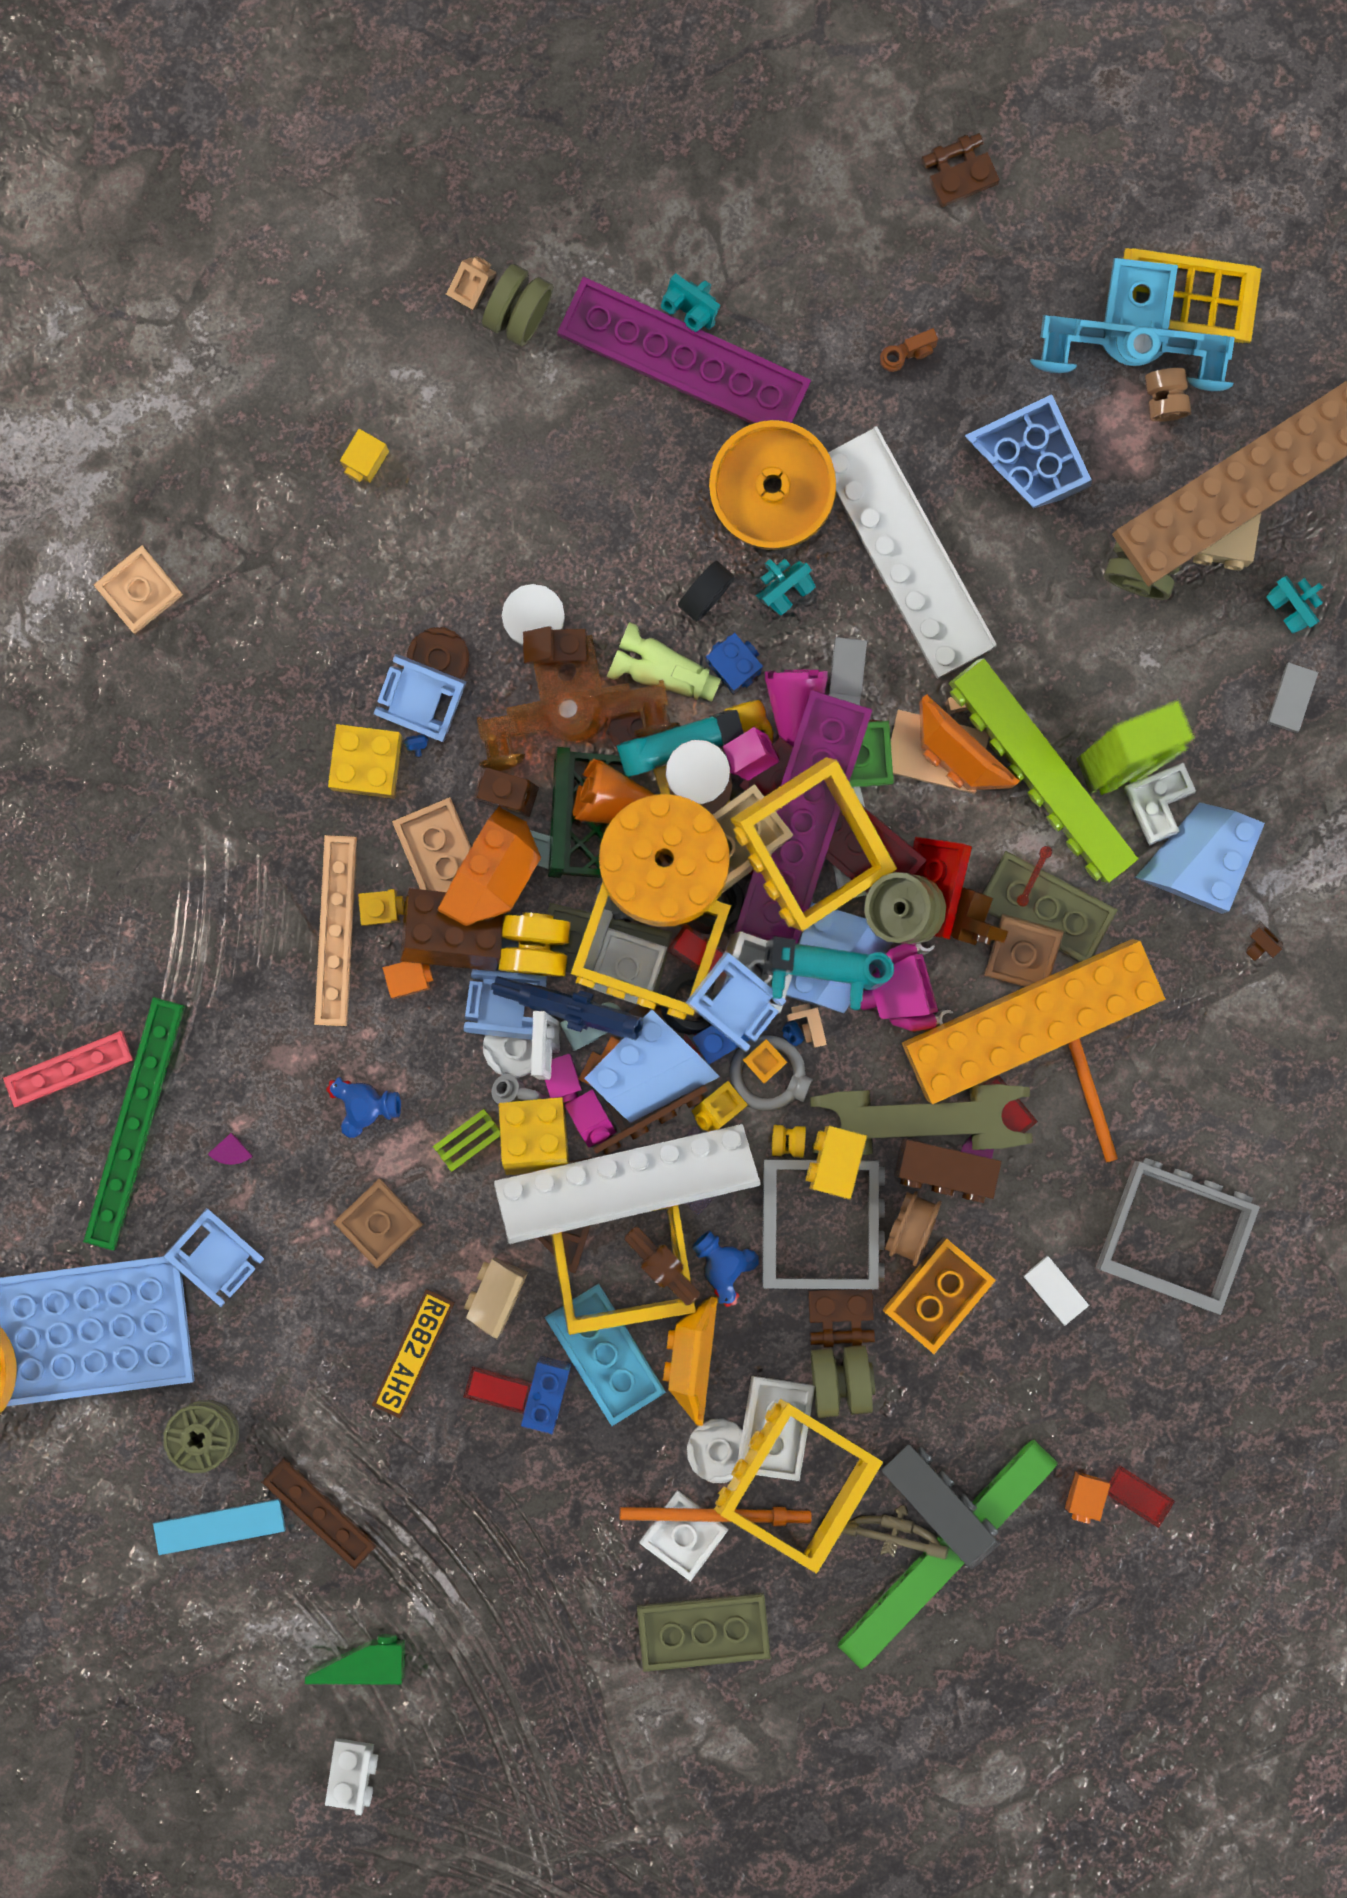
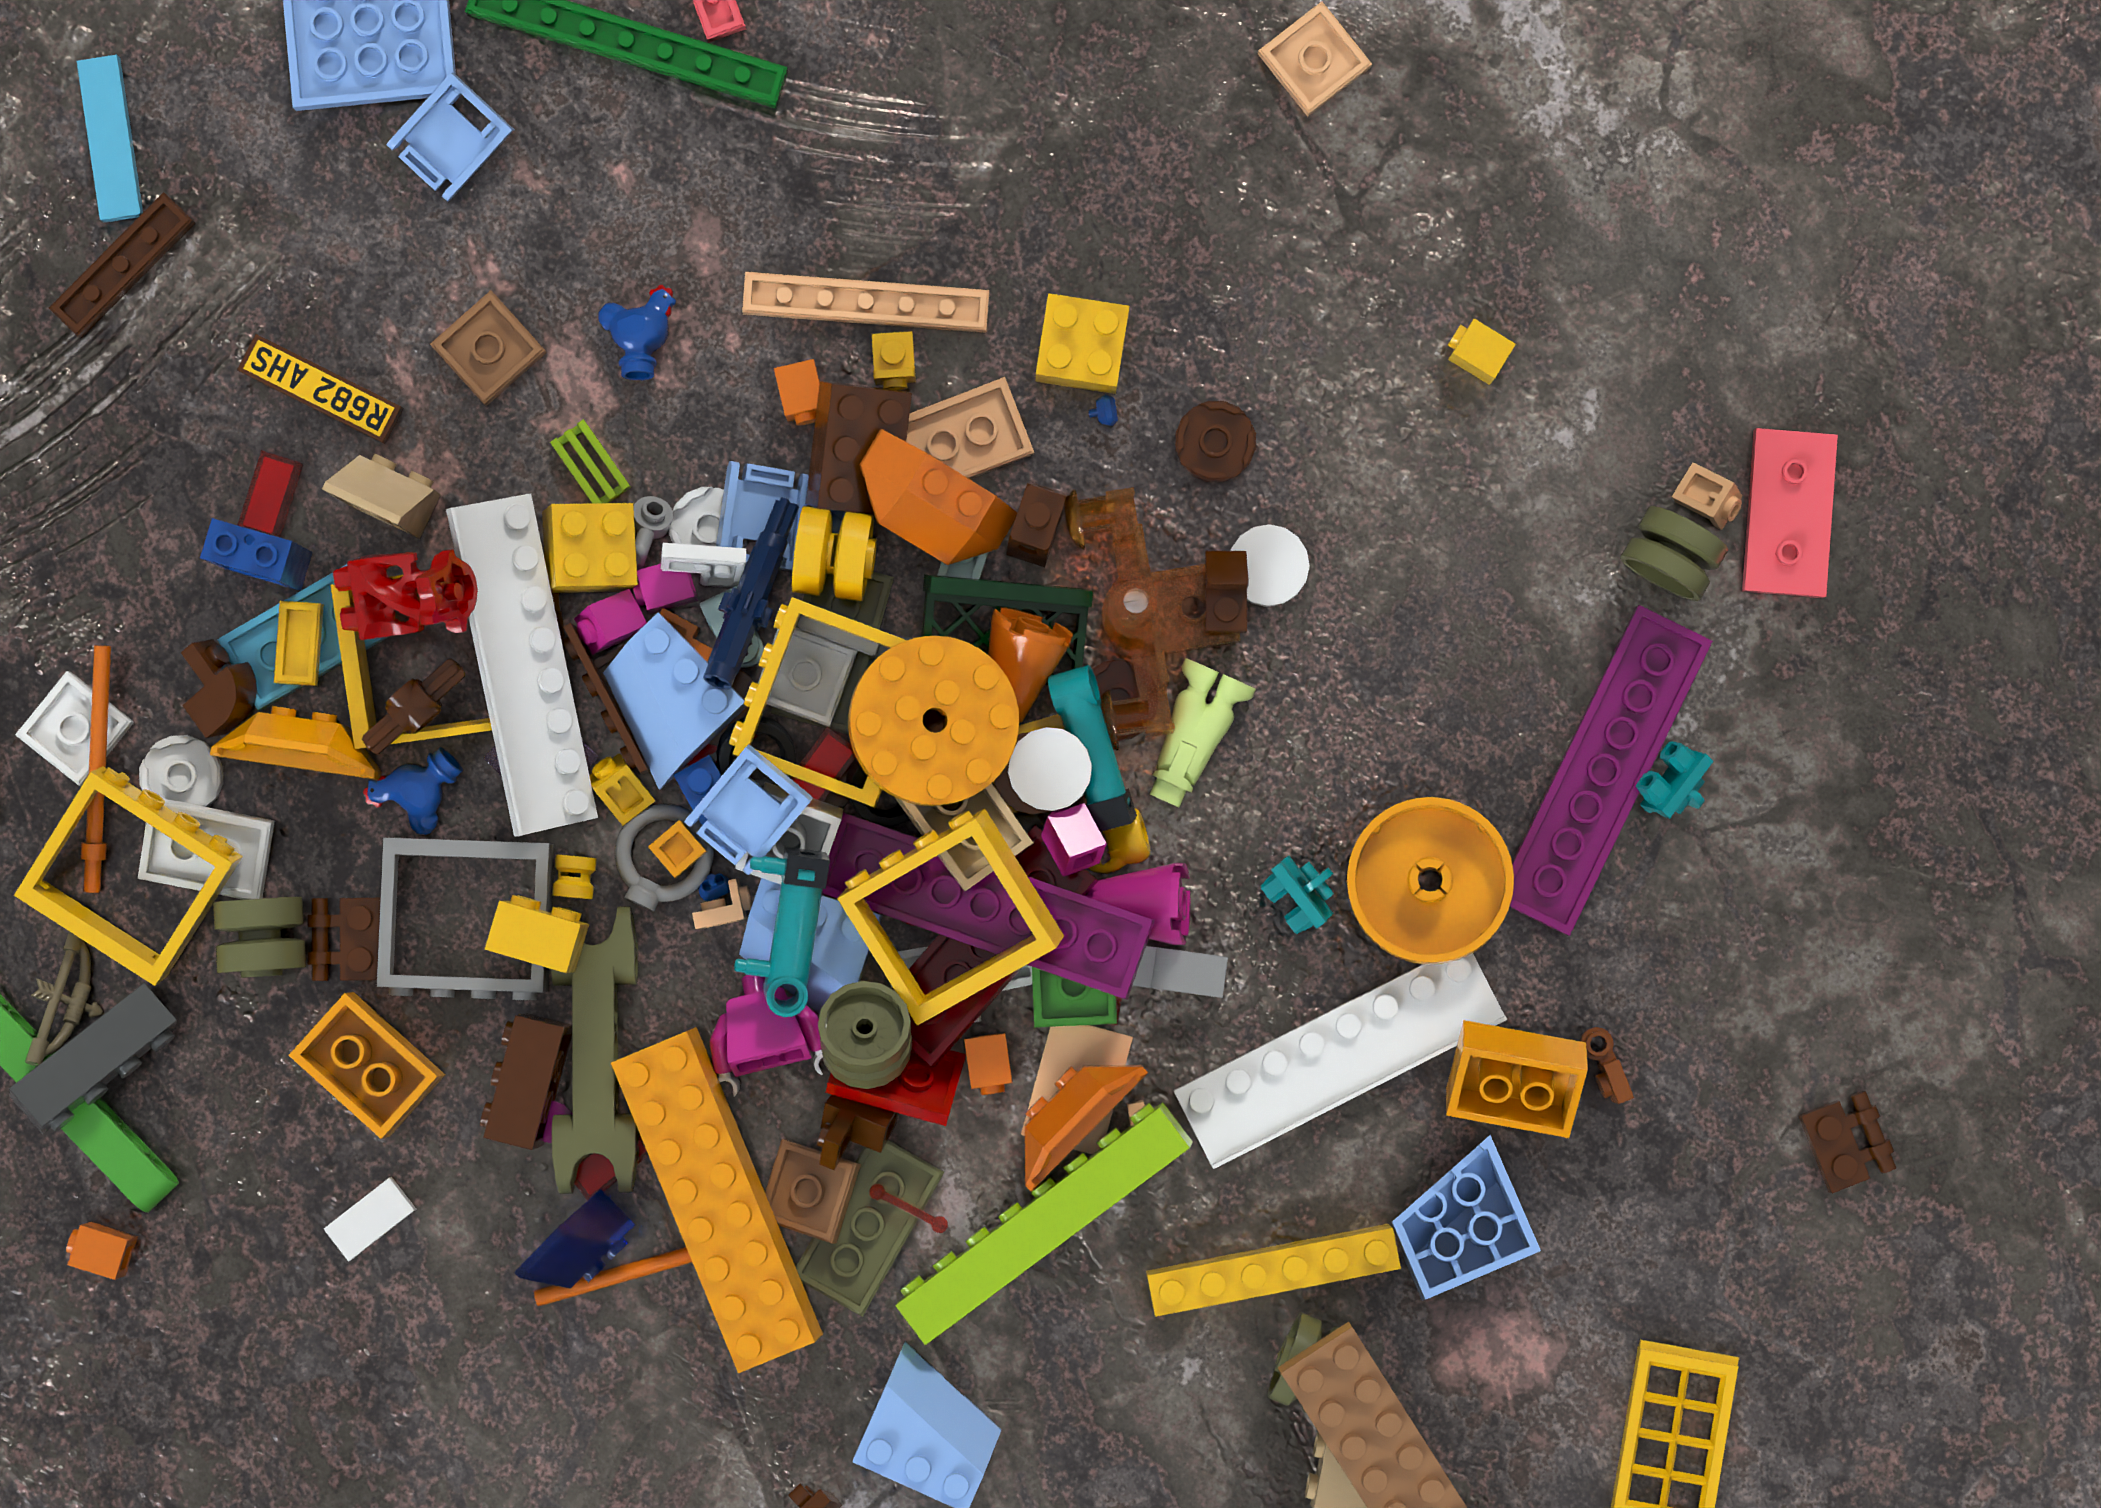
camera: 85 degrees right, 0 degrees up
olive wheel [164,1400,239,1473] -> none
magenta tile [208,1133,253,1165] -> none
light blue container [374,654,466,742] -> none
black tyre [678,561,735,622] -> none
blue head [705,633,763,695] -> none
medium nougat wheel [885,1191,942,1267] -> none
medium azure piece [1030,258,1235,391] -> none
lime brick [1076,701,1194,795] -> none
light grey window [1096,1157,1260,1315] -> none
clear red tile [1107,1465,1175,1528] -> none
white tile [1124,763,1196,845] -> none
medium nougat wheel [1145,368,1191,422] -> none
none -> reddish brown brick [181,639,257,738]
none -> yellow tile [274,601,324,686]
none -> red hips [333,549,478,640]
none -> clear blue slope [514,1189,635,1288]
none -> orange brick [964,1032,1013,1095]
none -> yellow brick [1146,1224,1401,1317]
none -> light orange brick [1446,1020,1588,1138]
none -> coral plate [1742,428,1838,598]

